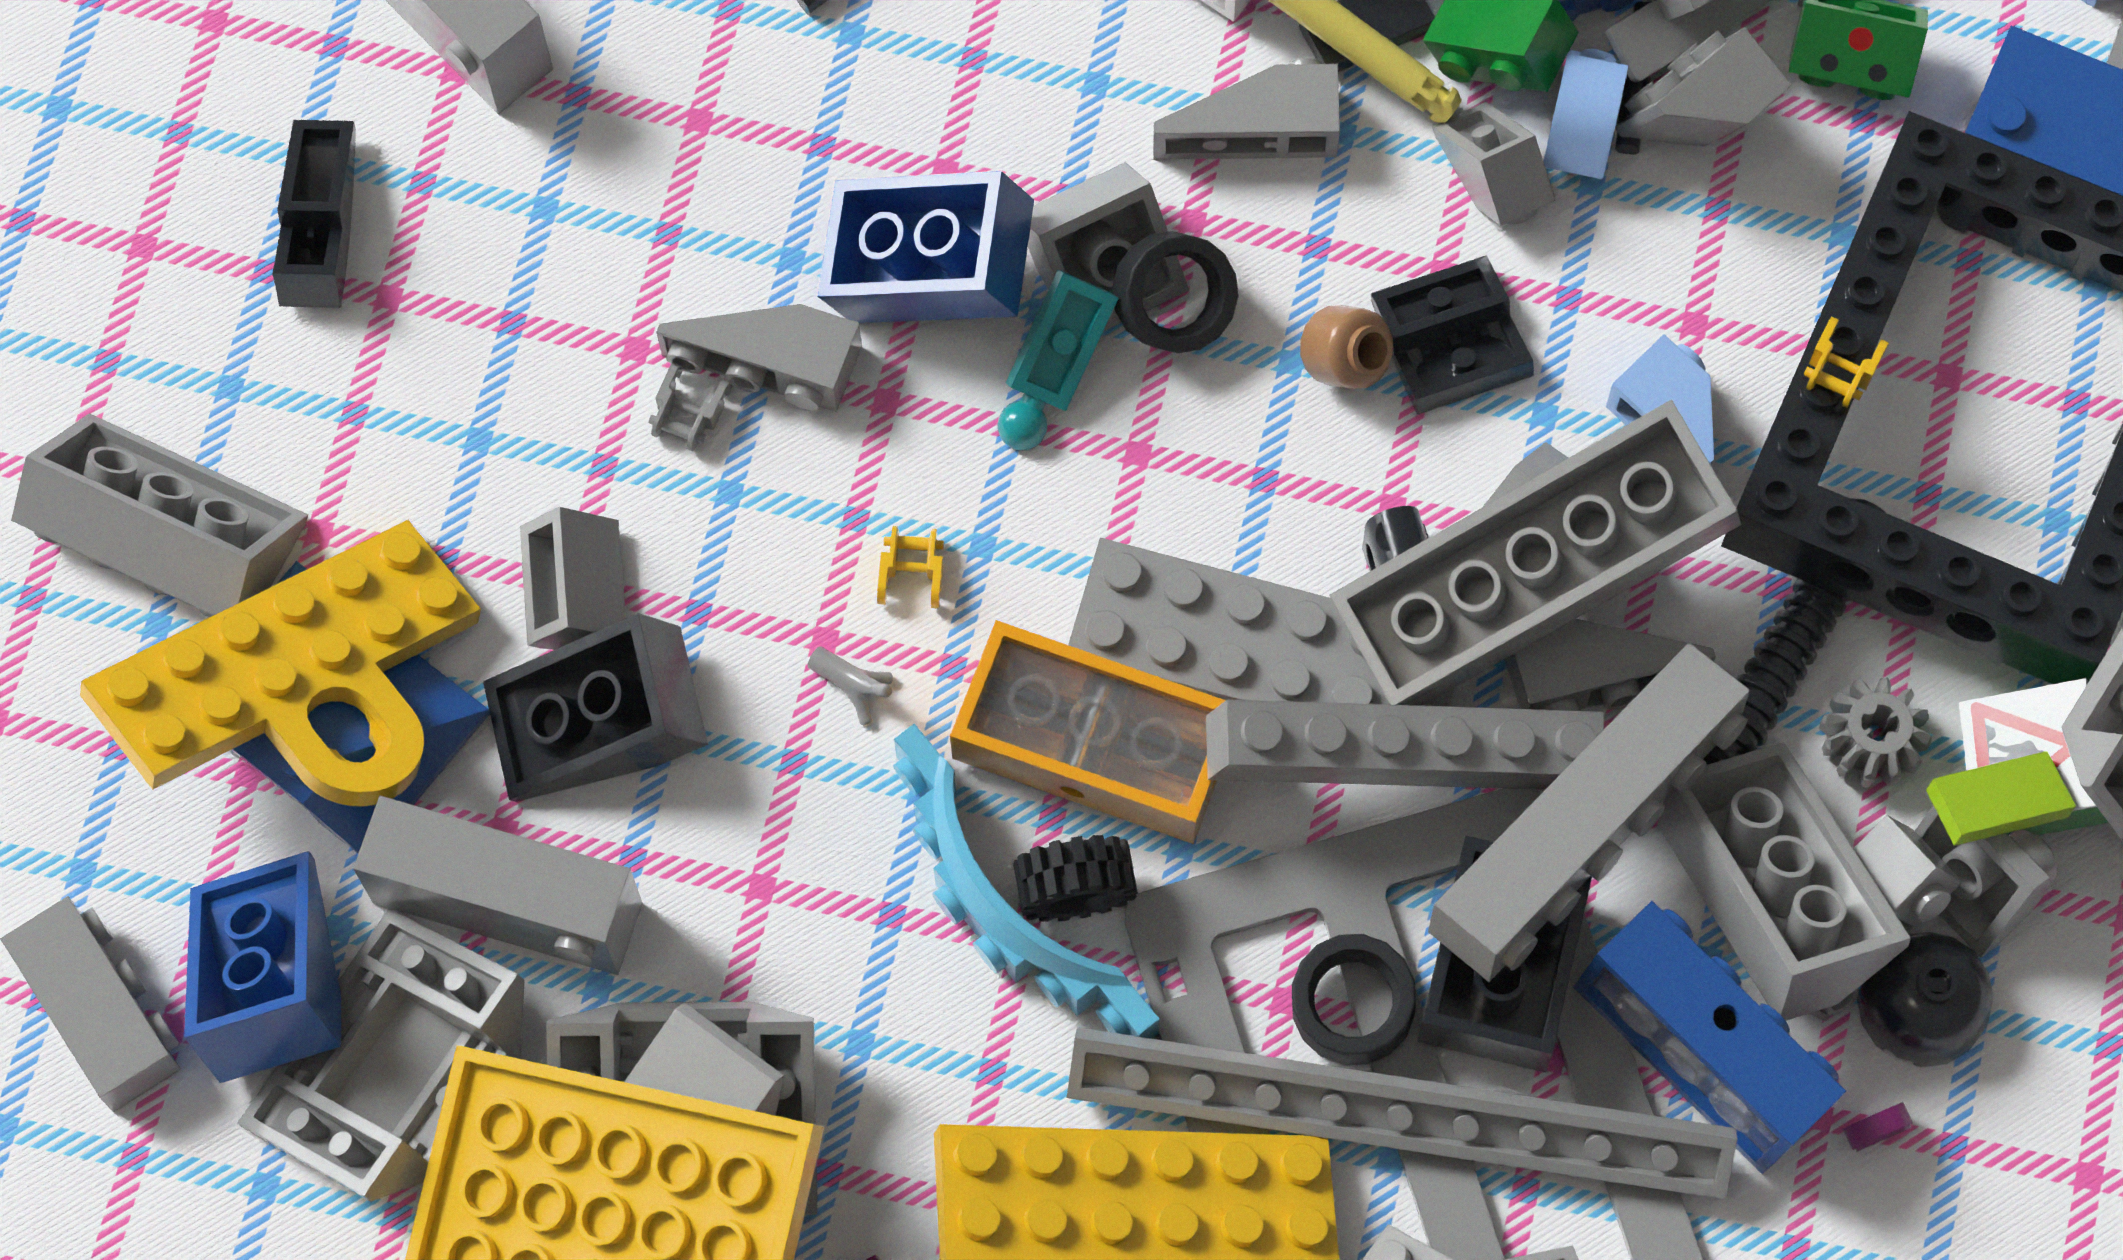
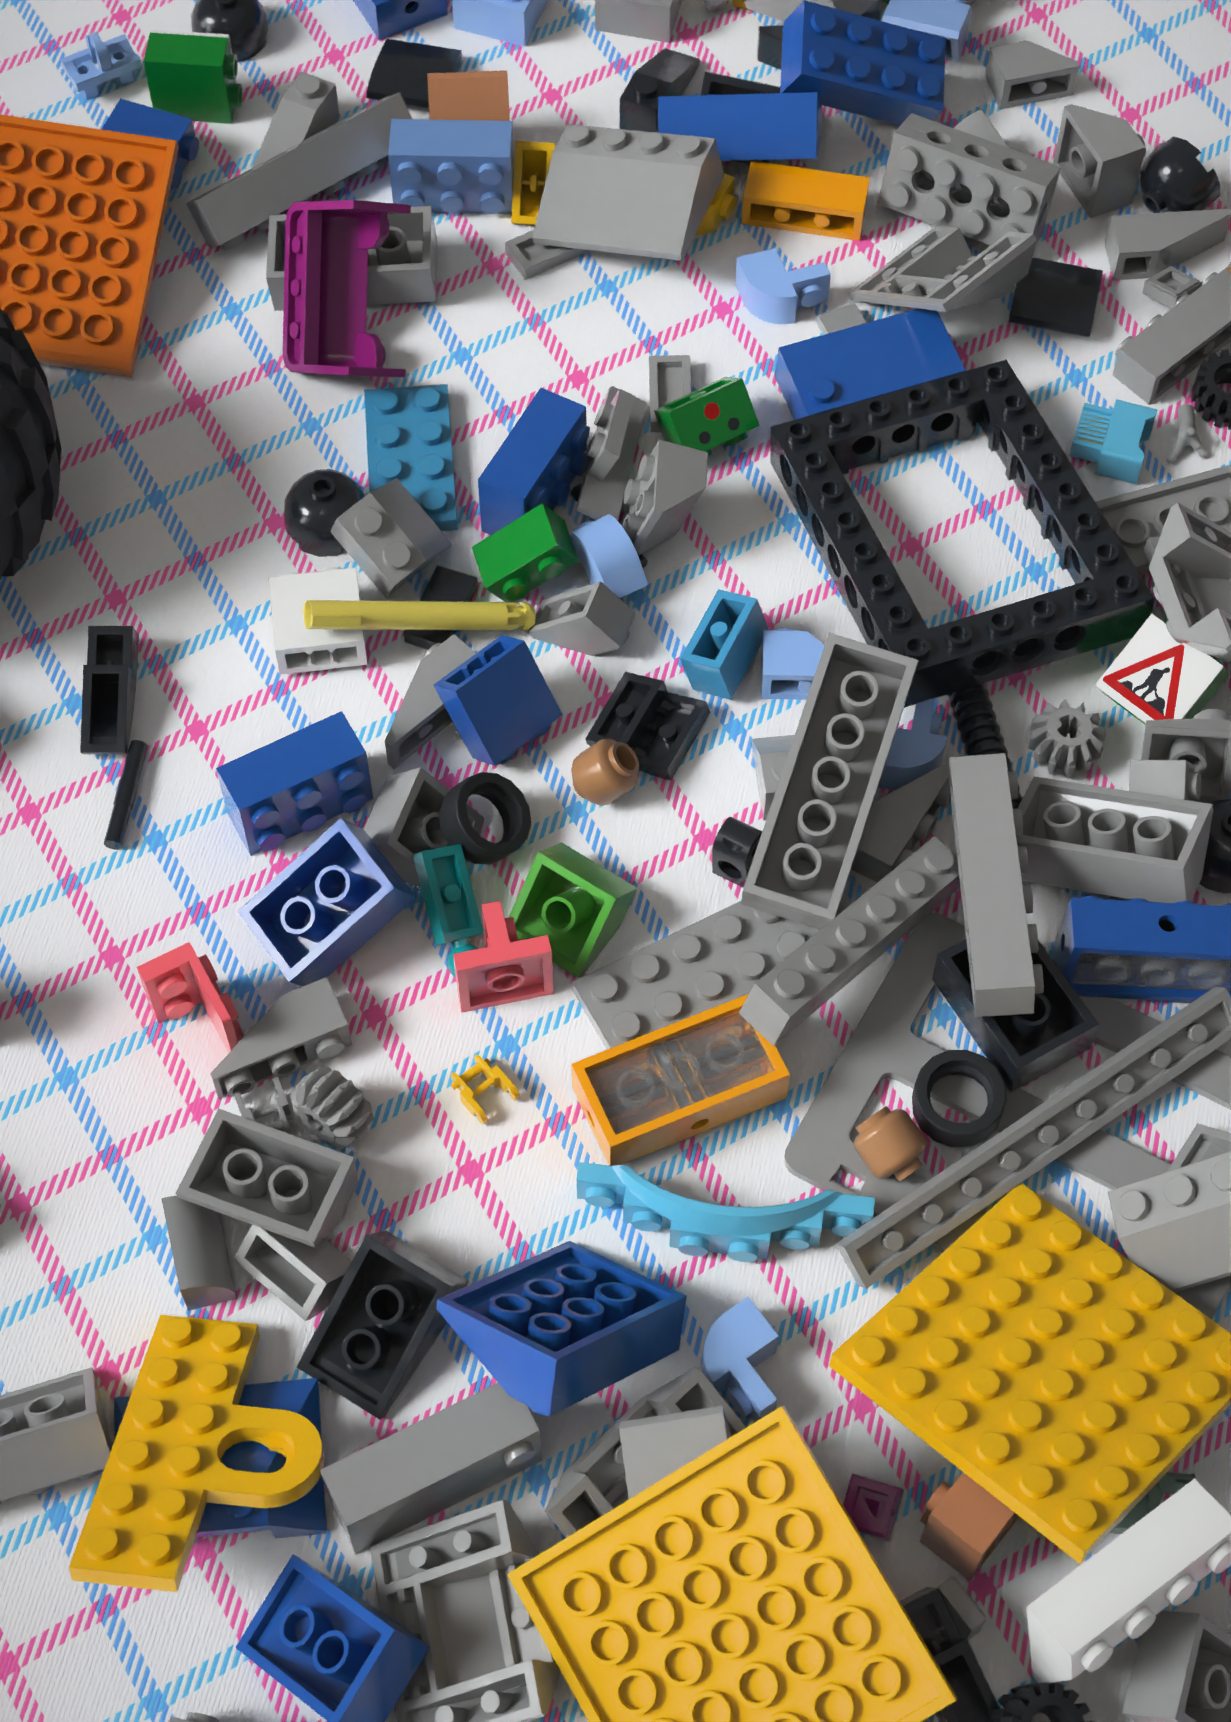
camera: 45 degrees left, 10 degrees down
light grey bar [807,646,893,725] -> none
black tyre [1013,835,1138,922] -> none
yellow piece [1803,316,1889,407] -> none
lime tile [1926,751,2076,846] -> none
none -> coral bracket [137,942,244,1052]
none -> light grey brick [161,1196,237,1311]
none -> light grey slope [176,1108,358,1247]
none -> blue brick [216,711,373,856]
none -> light grey gear [290,1066,374,1149]
none -> blue brick [434,635,563,766]
none -> blue slope [436,1241,687,1417]
none -> coral bracket [453,901,554,1013]
none -> bright green slope [509,842,638,978]
none -> dark azure brick [680,589,769,700]
none -> light blue brick [702,1297,779,1422]
none -> medium nougat head [854,1106,927,1182]
none -> light blue brick [878,698,948,790]

